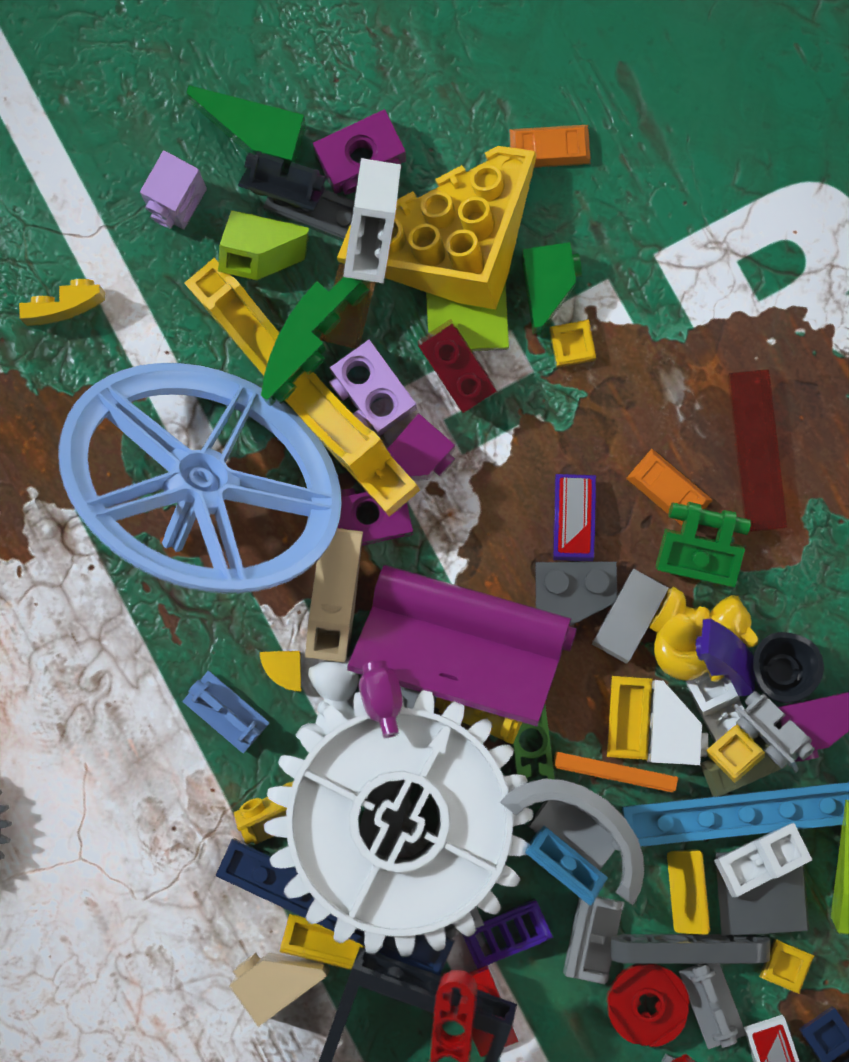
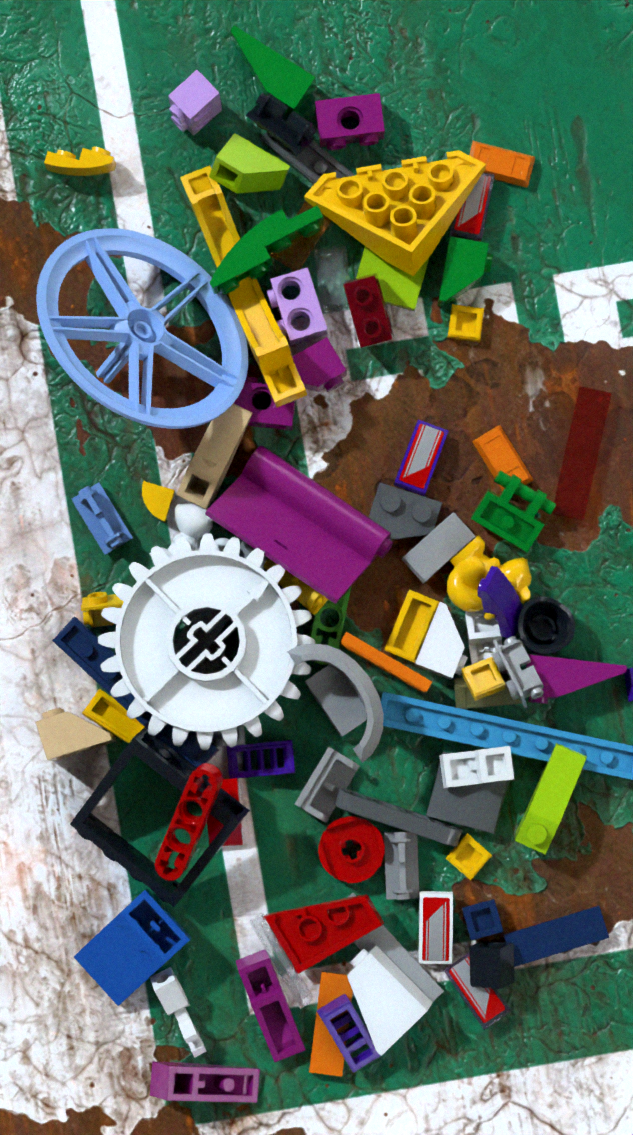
camera: 20 degrees right, 0 degrees up
white slope [343,158,401,283] -> none
magenta plant [359,660,402,738] -> none
dark azure slope [525,826,608,906] -> none
yellow slope [667,849,710,934] -> none
none -> clear tile [314,246,350,313]
none -> slope [449,173,495,242]

